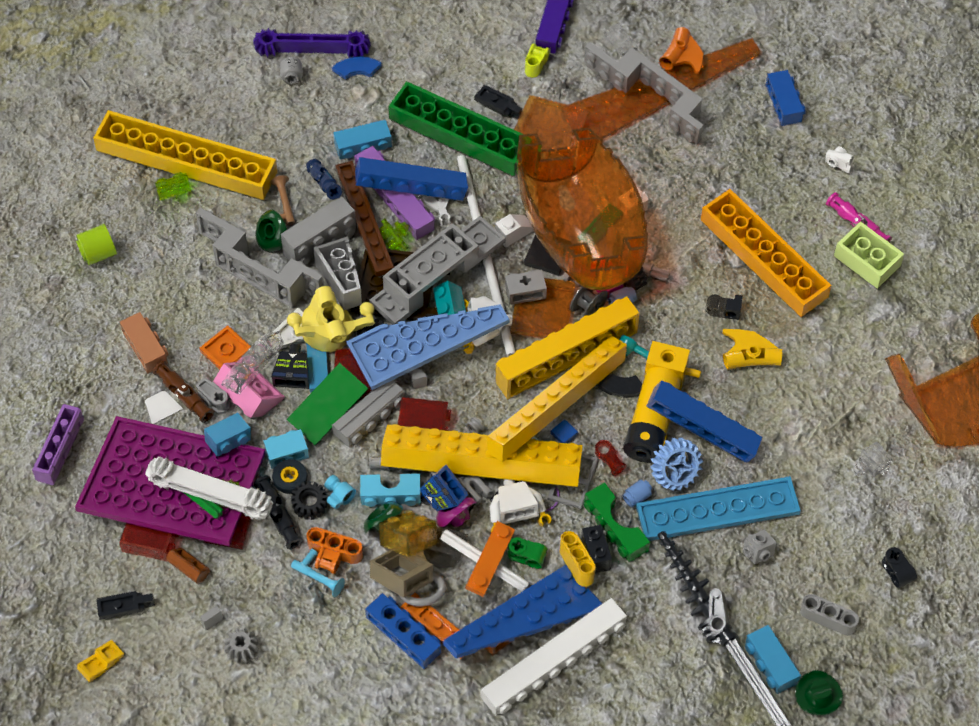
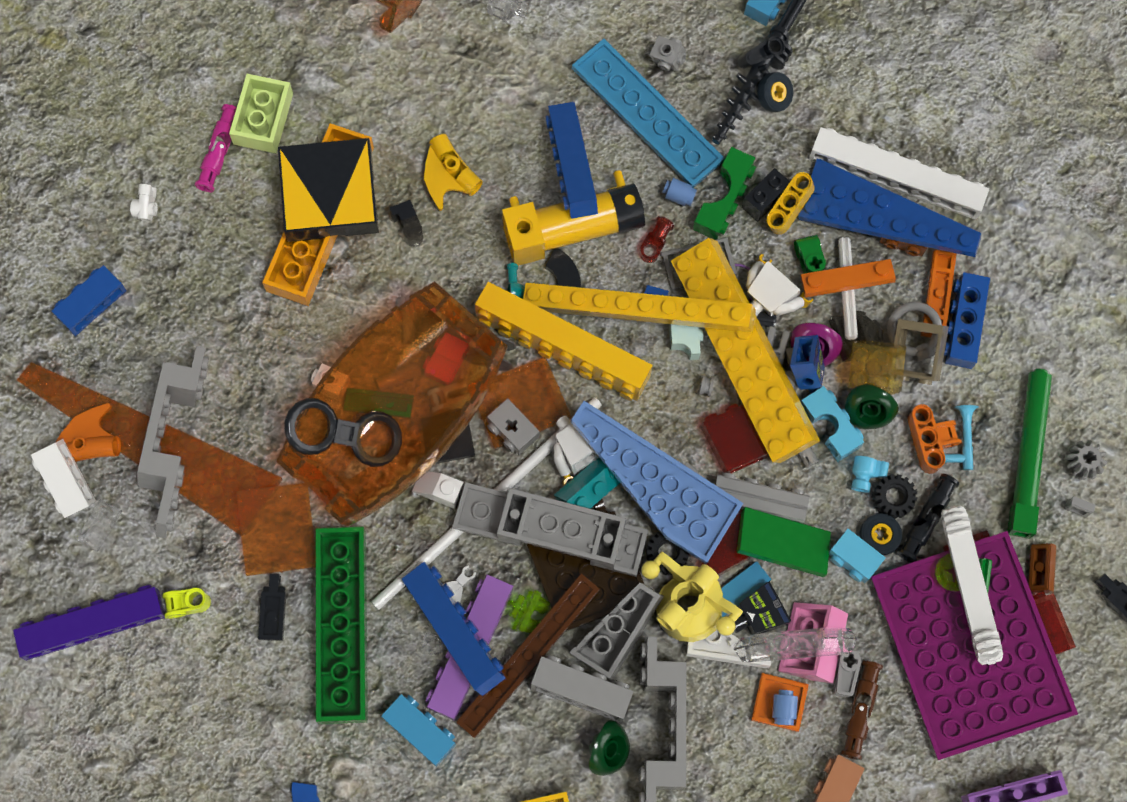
camera: 125 degrees left, 15 degrees up
white sticker [145,391,183,424] -> none
dark azure brick [204,413,251,457] -> none
medium nougat piece [270,175,295,226] -> none
dark blue piece [306,158,342,200] -> none
light blue gear [650,437,703,491] -> none
none -> white brick [31,439,96,518]
none -> tile [278,138,379,242]
none -> black bar [284,398,402,467]
none -> black bush [757,72,794,112]
none -> medium blue brick [772,690,798,726]
none -> green brick [1007,369,1052,539]

